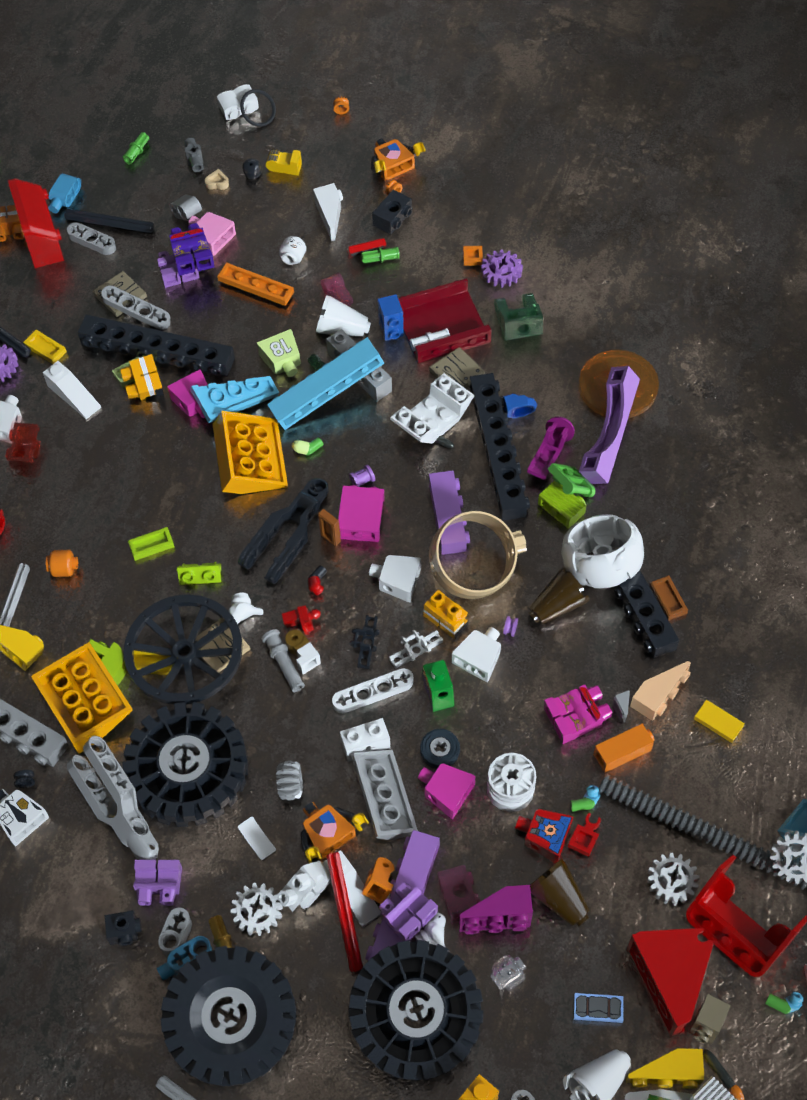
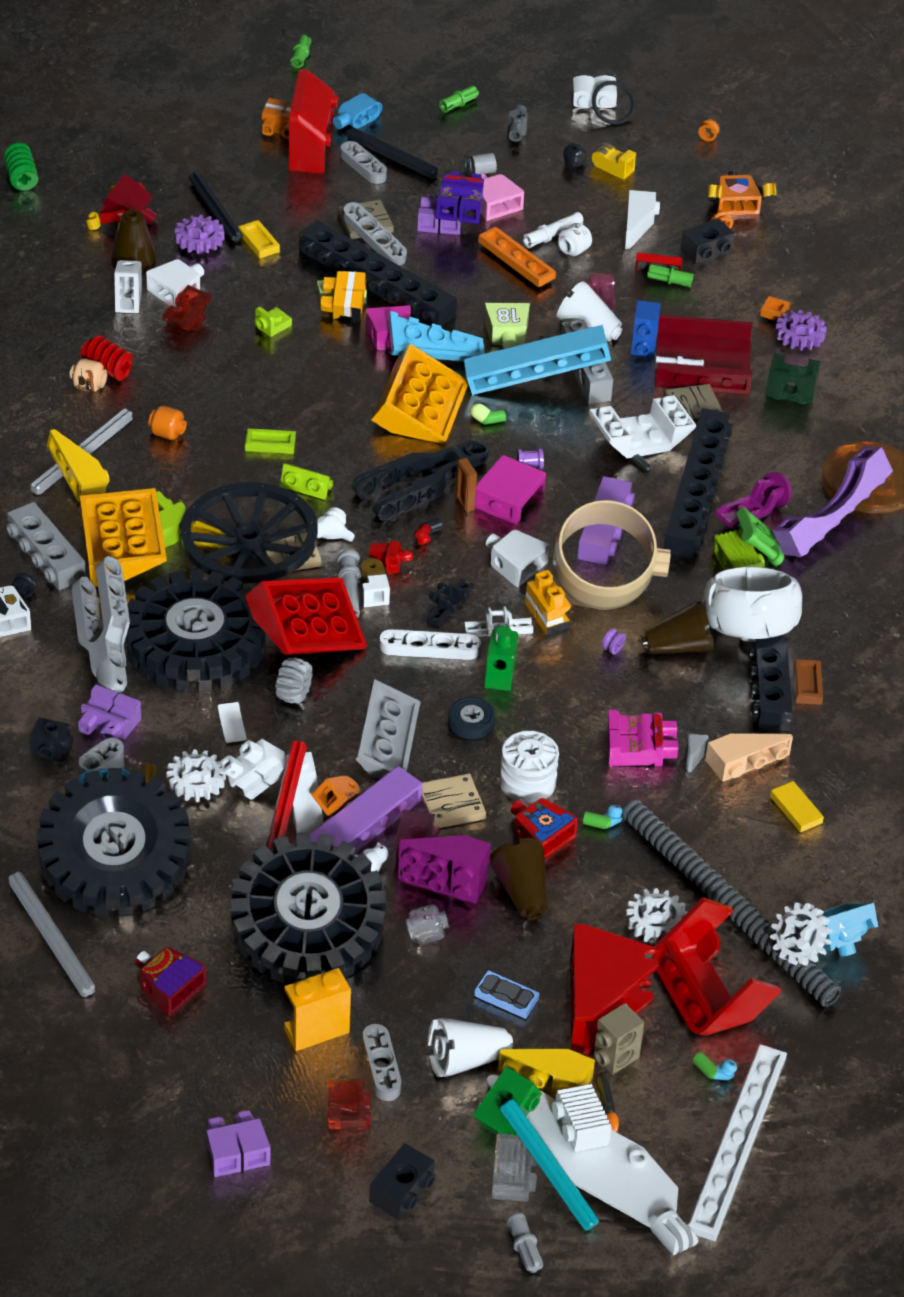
camera: 20 degrees right, 15 degrees down
white slope [43,361,101,419] -> none
tan tile [205,169,229,190] -> none
torso [300,802,369,864] -> none
white brick [340,718,390,762] -> none
medium lavender hips [379,882,438,941] -> none
dark pink torso [418,764,476,819] -> none
white torso [452,627,501,682] -> none
blue rock [502,393,537,419] -> none
red plate [568,813,601,857] -> none
orange brick [593,723,654,773] -> none
none -> red slope [245,578,367,655]
none -> lime bracket [255,306,292,337]
none -> tan tile [422,773,486,829]
none -> white pin [523,212,583,248]

